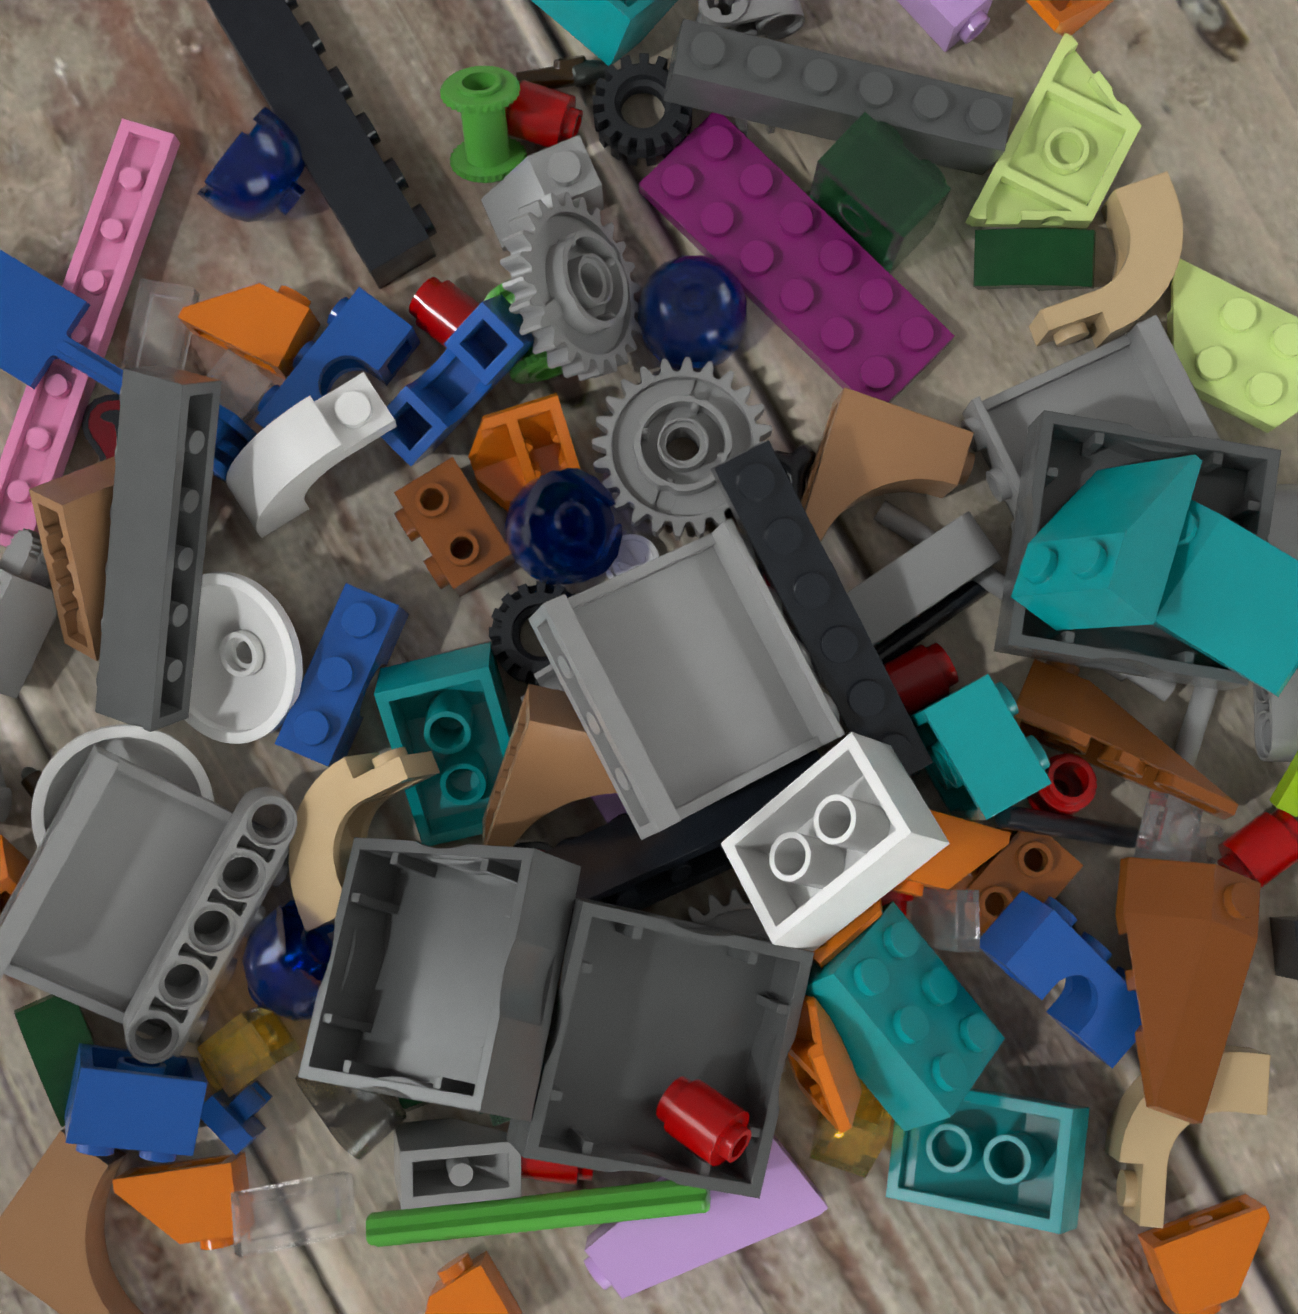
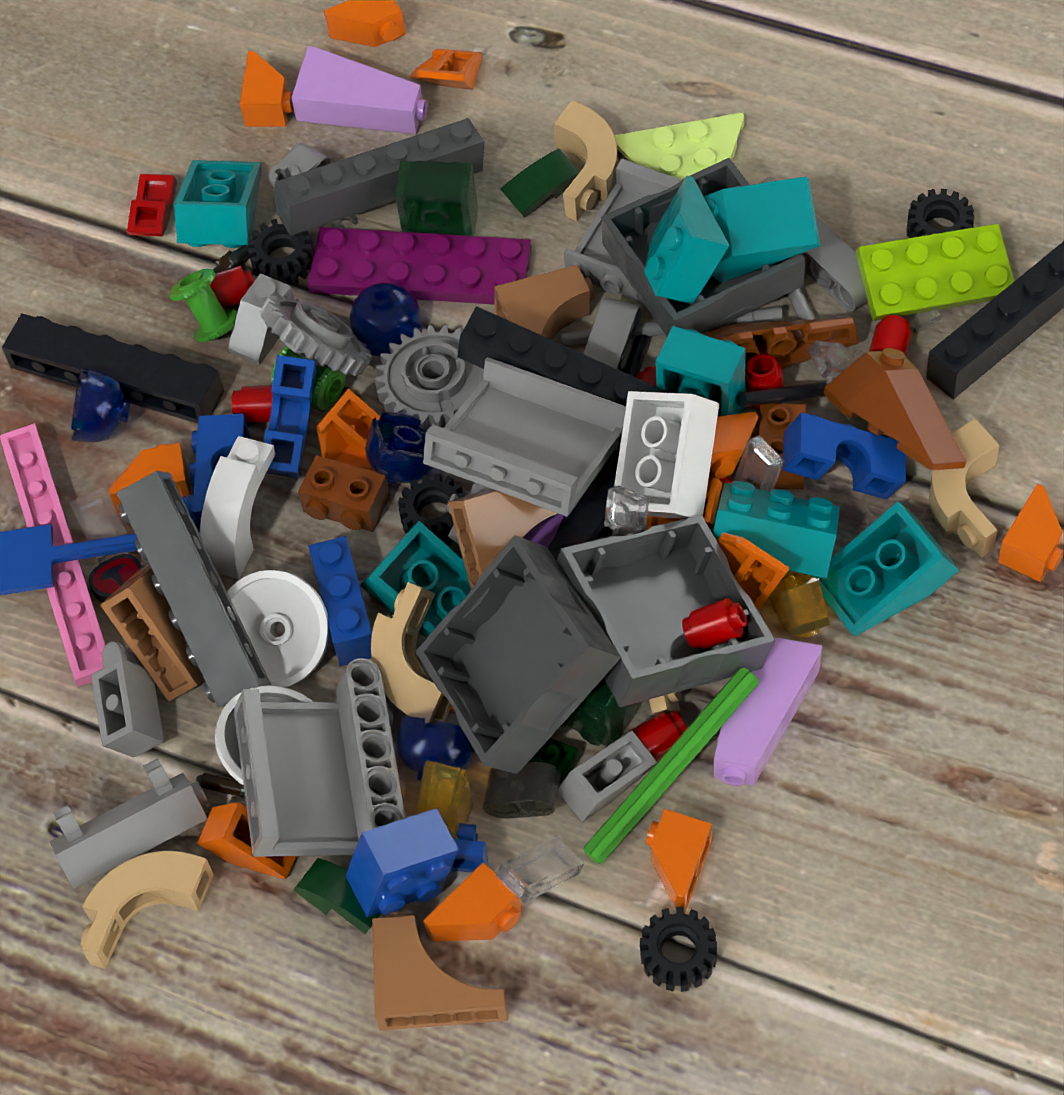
camera: 35 degrees left, 25 degrees down
yellowish green wing [965,33,1142,229] -> none
none -> clear plate [604,485,650,537]

